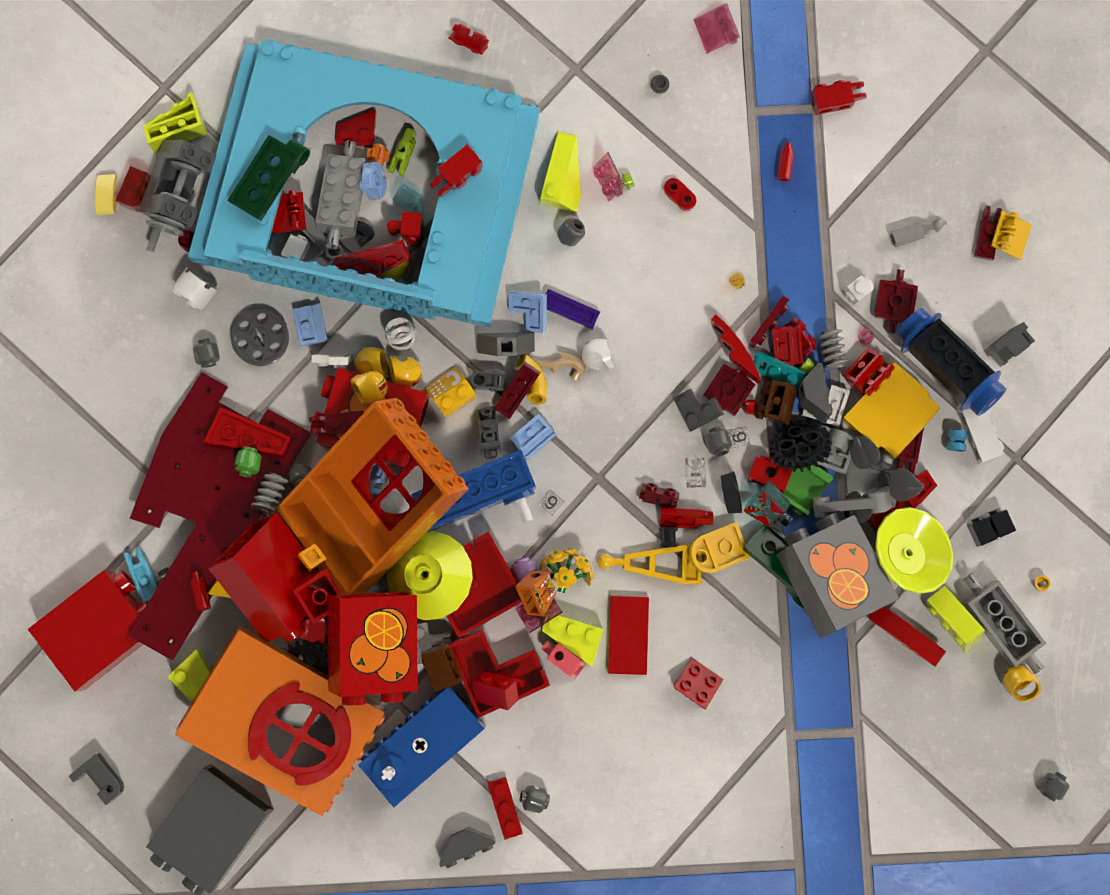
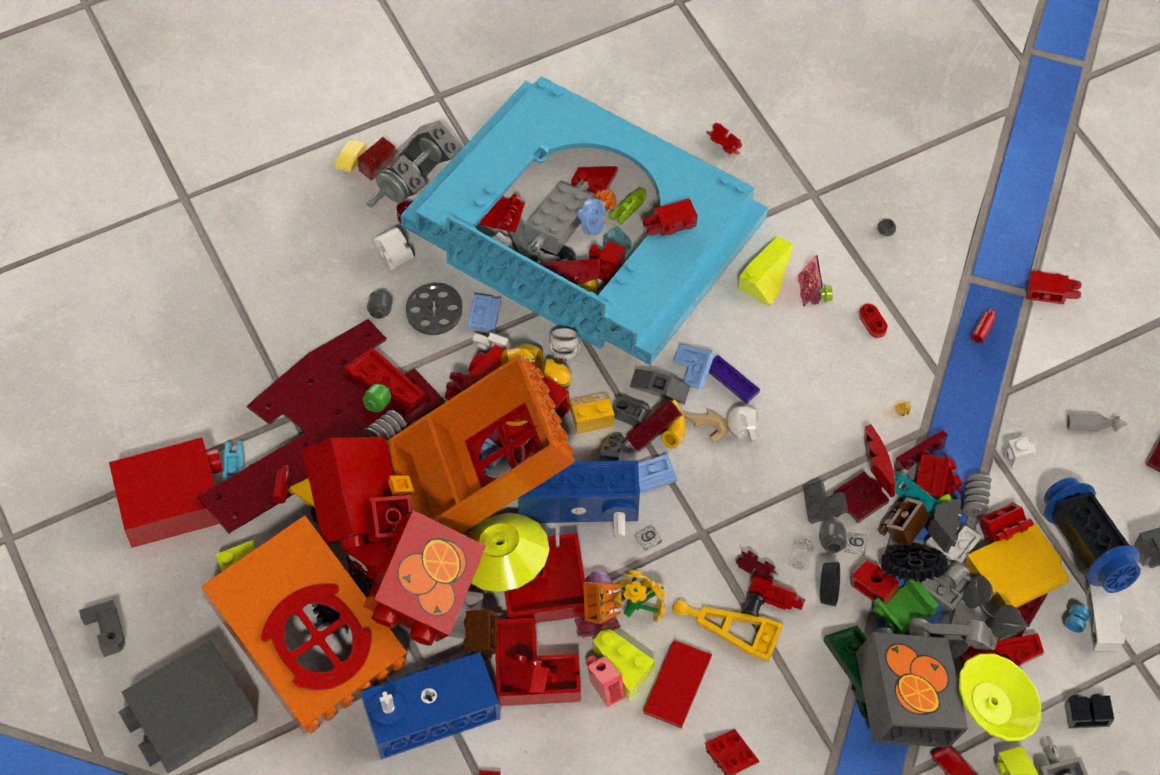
camera: 25 degrees right, 25 degrees down
neon yellow wedge [143,92,208,153] -> none
dark green hinge [227,135,310,221] -> none
dark grey head [557,218,585,247] -> none
yellow plate [689,522,750,573] -> none
clear pink hinge [694,3,740,54] -> none
red hinge [742,400,756,415] -> none
clear light blue torso [743,481,793,527] -> none
clear pink hinge [858,329,874,345] -> none
dark red plate [874,269,918,334] -> none

